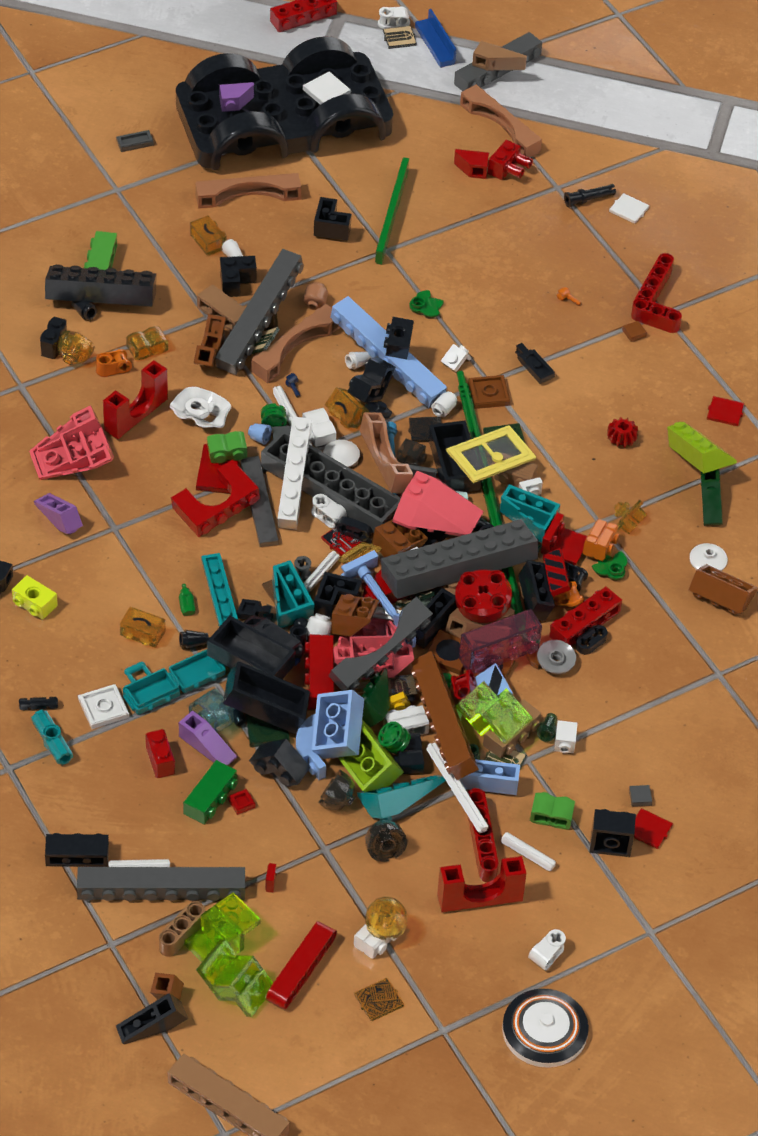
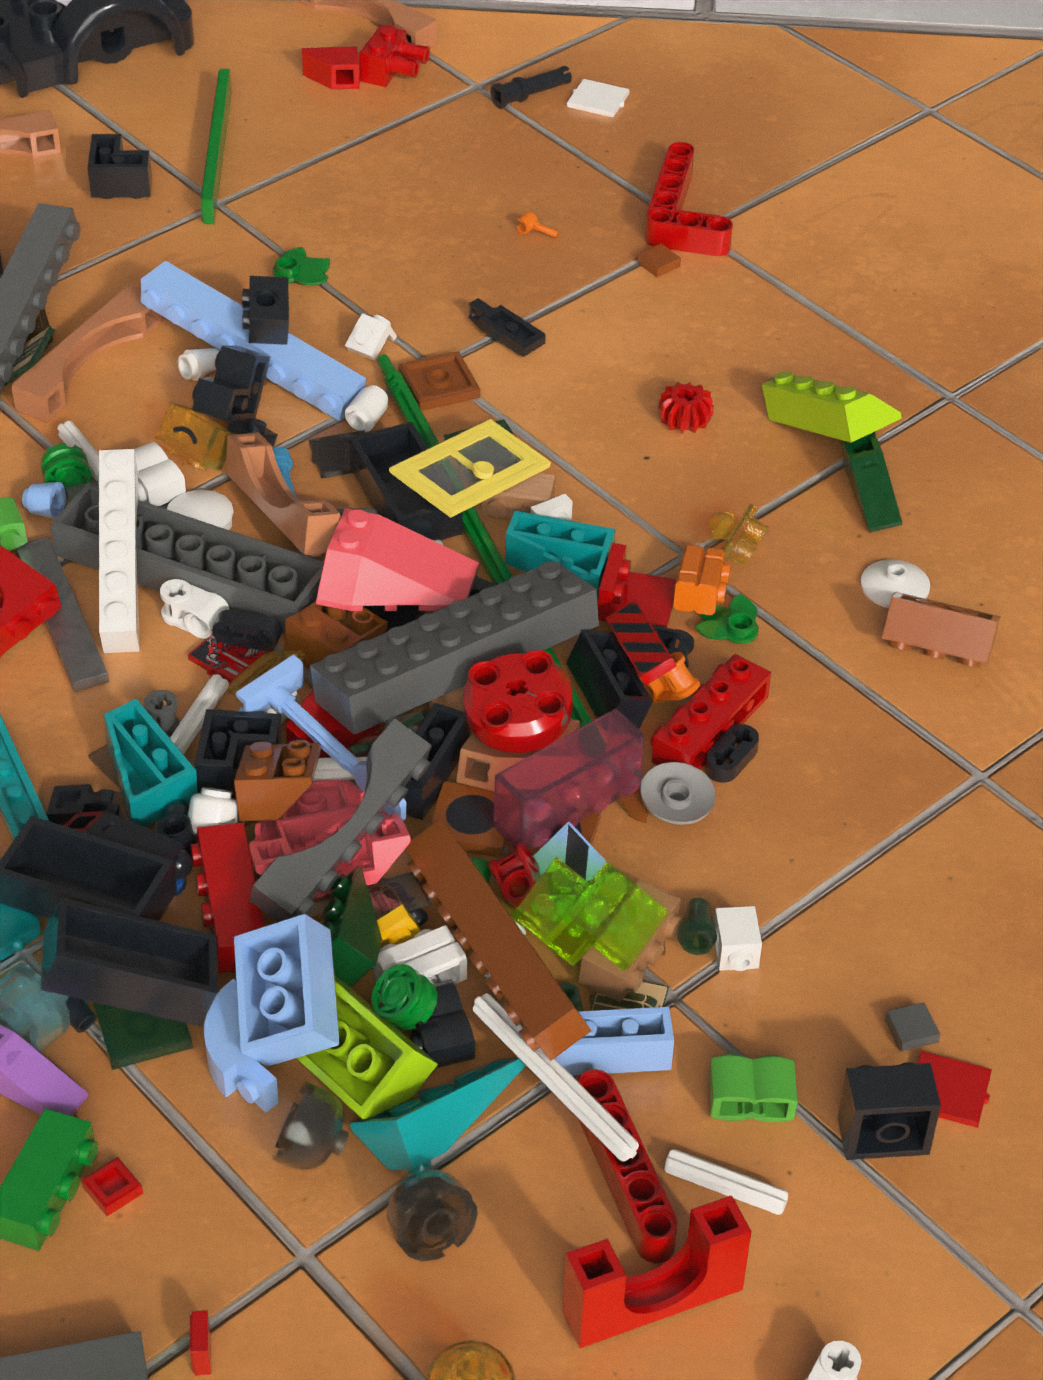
camera: 10 degrees left, 5 degrees down
black brick [249,739,311,787] -> none
dark blue hand [285,373,300,398] -> none
nougat head [303,282,328,310] -> none
clear smoke brick [397,439,427,466] -> none
red piece [707,396,744,427] -> none

